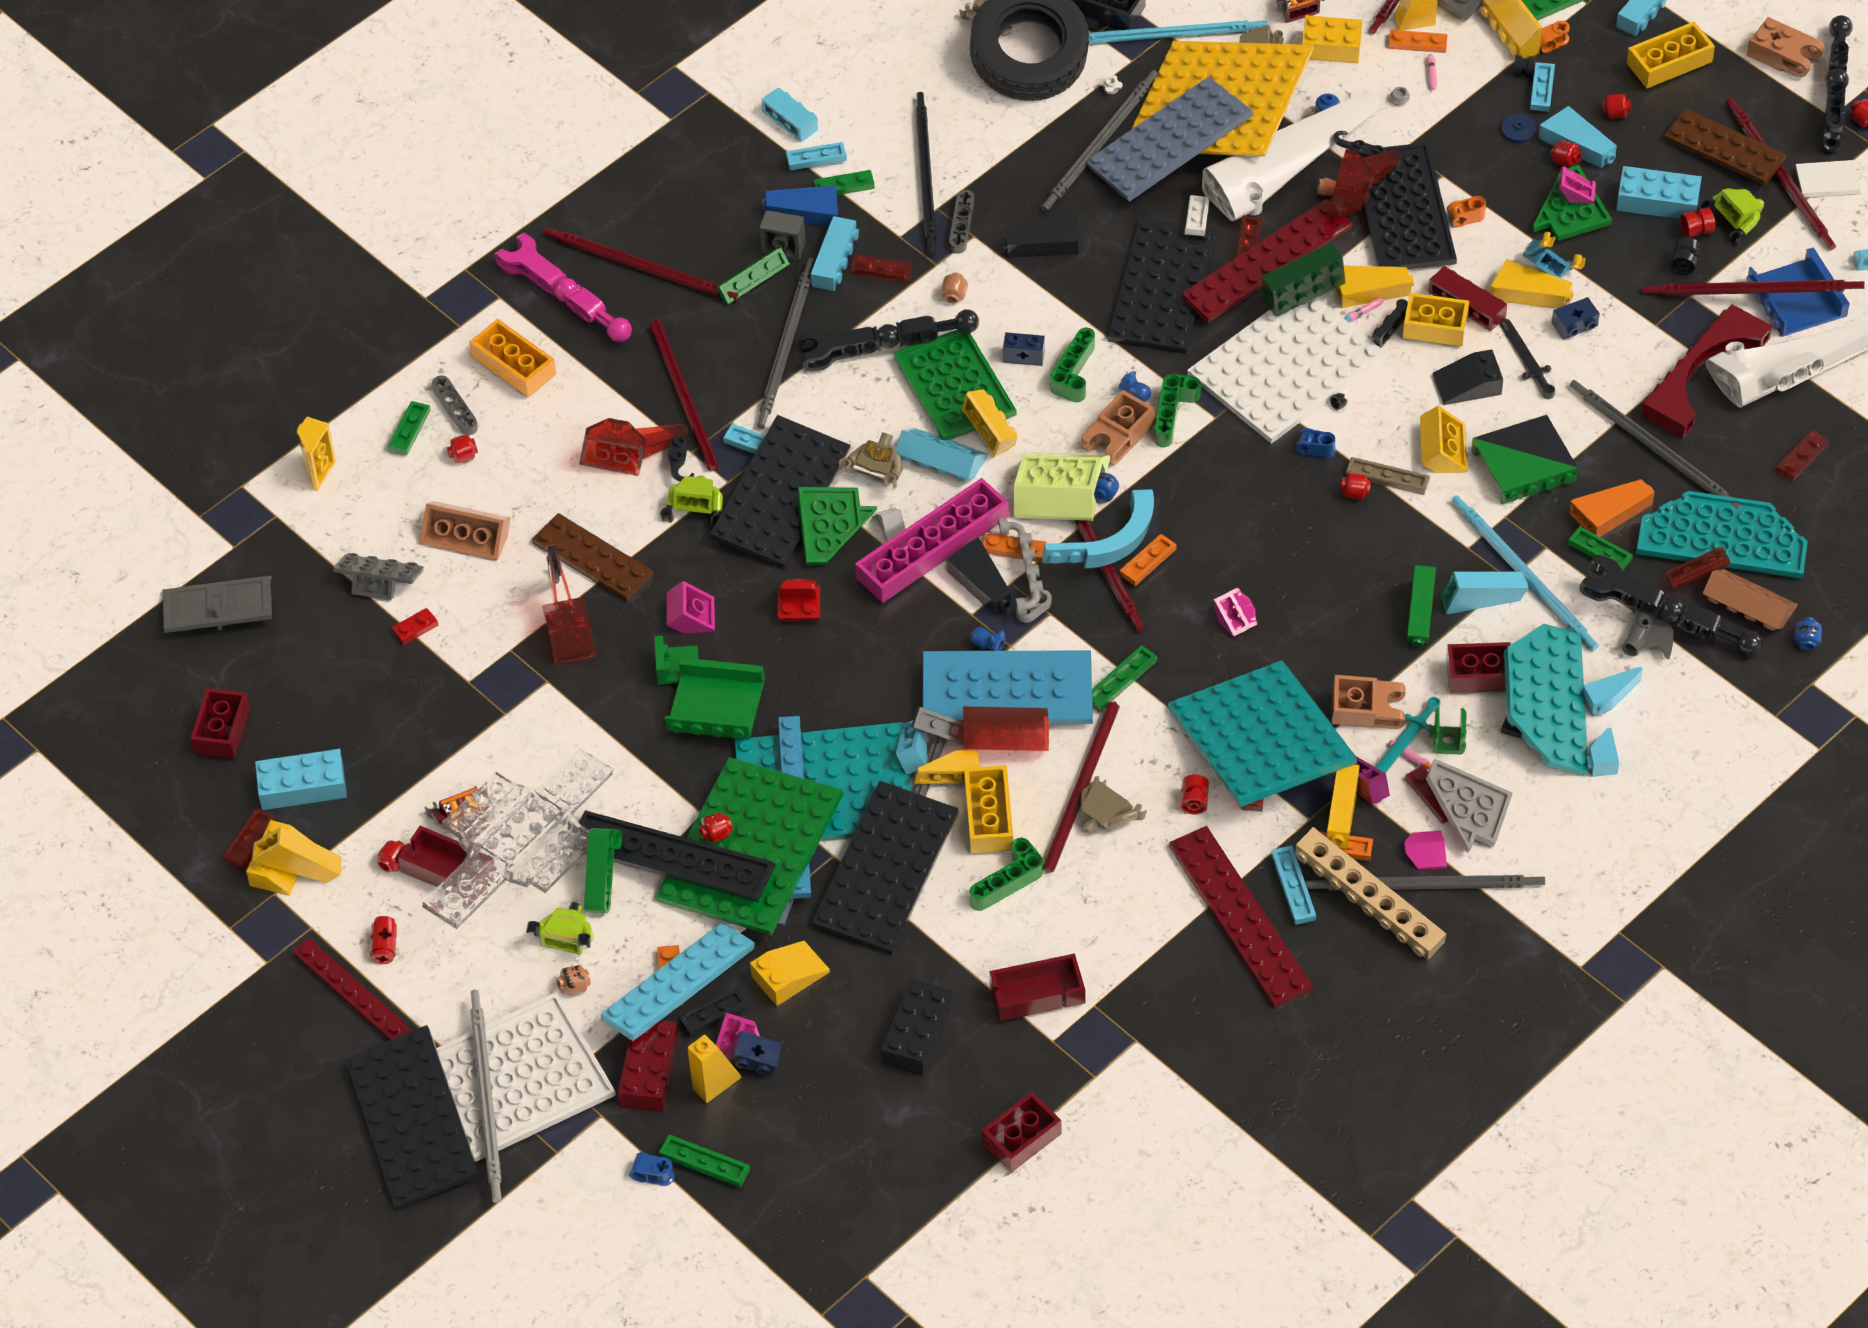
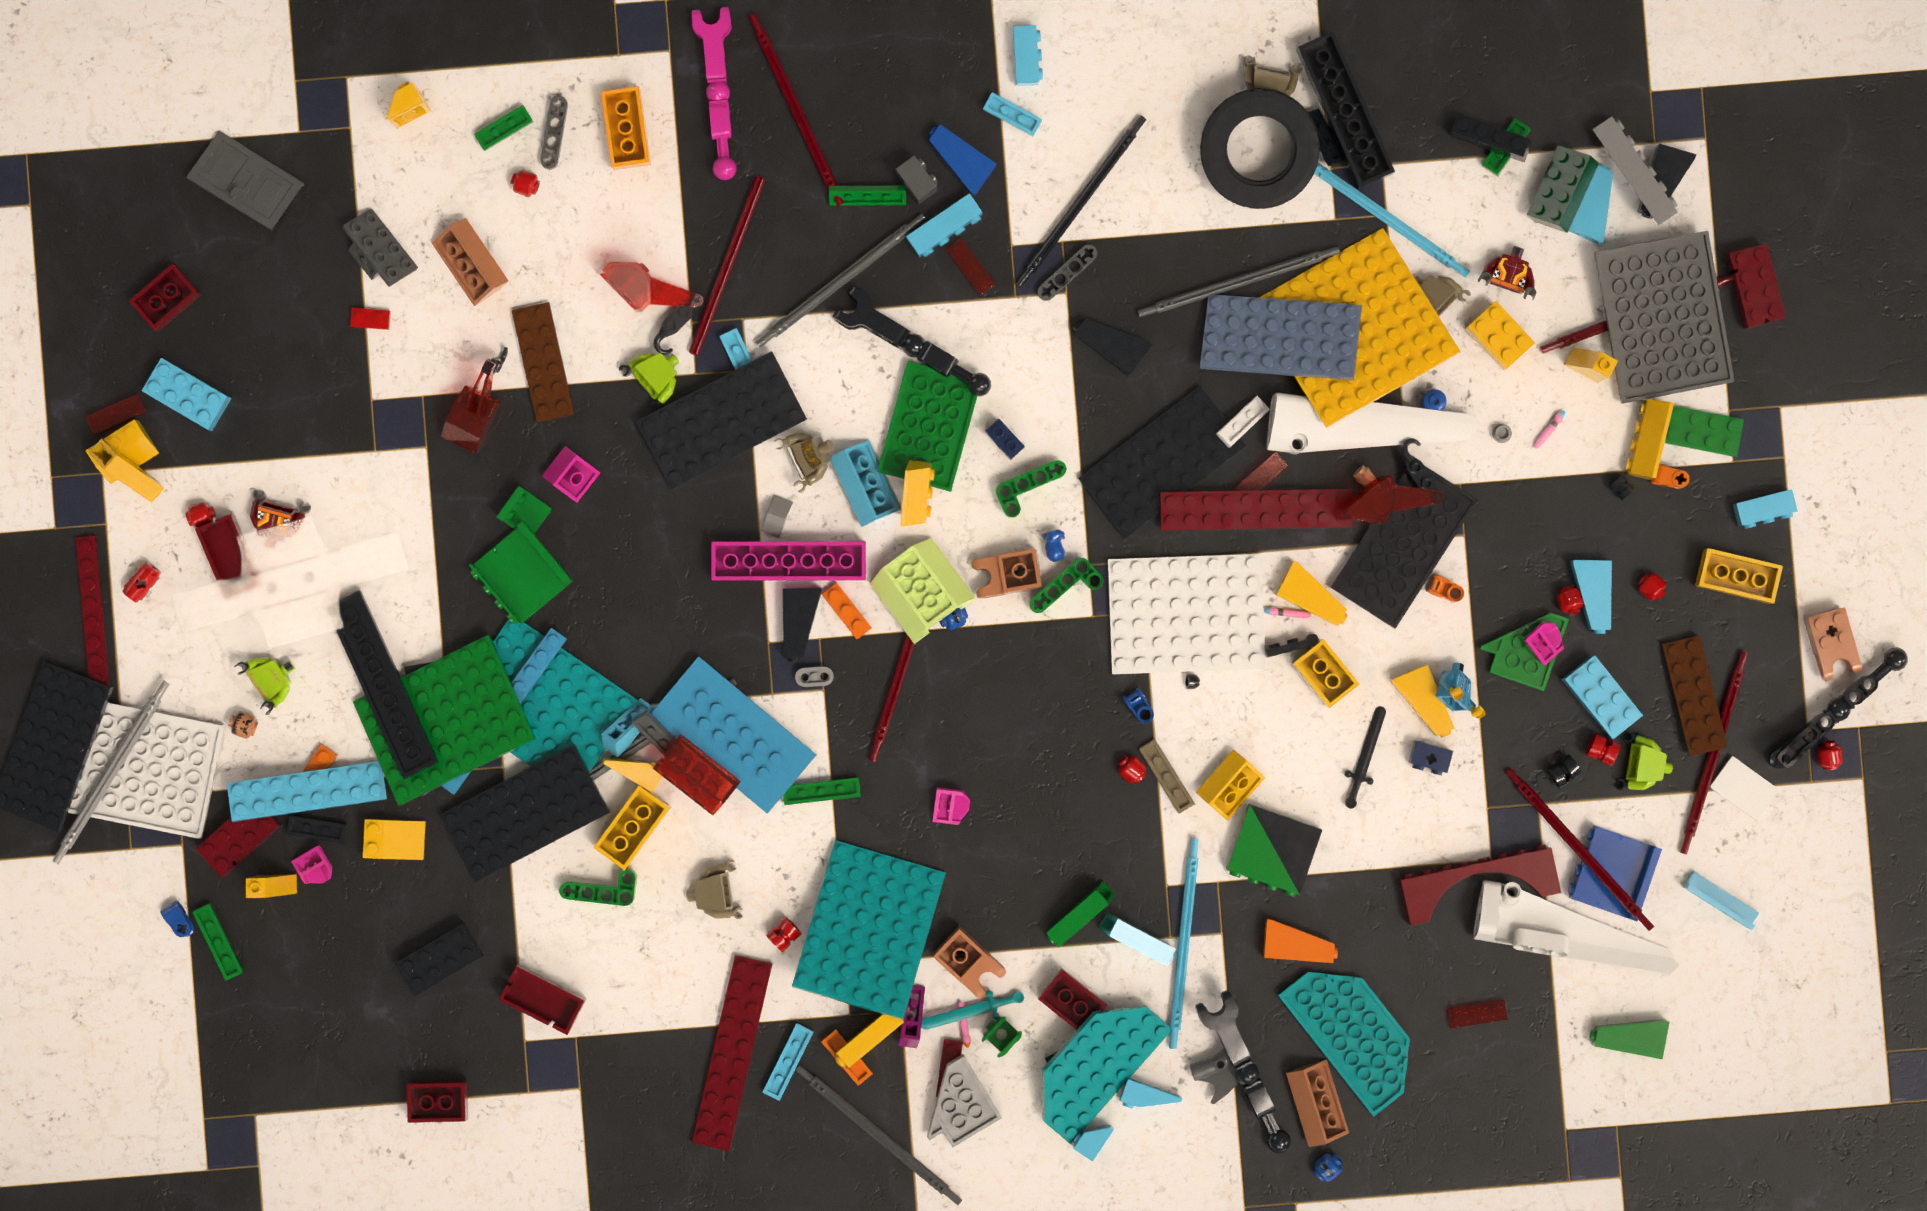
camera: 40 degrees right, 35 degrees up
green beam [584,828,622,914] -> none
red head [699,812,733,843] -> none
dark blue brick [729,1031,782,1075] -> none
red piece [778,579,821,621] -> none
green wing [797,487,877,565] -> none
green plate [814,170,875,195] -> none
nougat head [940,272,968,303] -> none
blue animal [970,627,1006,651] -> none
light grey bar [998,518,1043,615] -> none
medium azure arch [1042,490,1154,568] -> none
dark red axle [1043,701,1120,873] -> none
white plate [1100,75,1122,94] -> none
orange plate [1120,534,1177,586] -> none
dark green brick [1261,243,1346,317] -> none
tan brick [1295,827,1446,960] -> none
orange plate [1389,30,1448,53] -> none
dark pink slope [1404,830,1447,871] -> none
dark red brick [1429,266,1507,331] -> none
black slope [1433,349,1504,406] -> none
dark blue piece [1501,114,1536,143] -> none
medium azure plate [1530,62,1555,112] -> none
green plate [1568,526,1633,571] -> none
dark grey axle [1570,380,1742,509] -> none
clear red plate [1665,546,1731,590] -> none

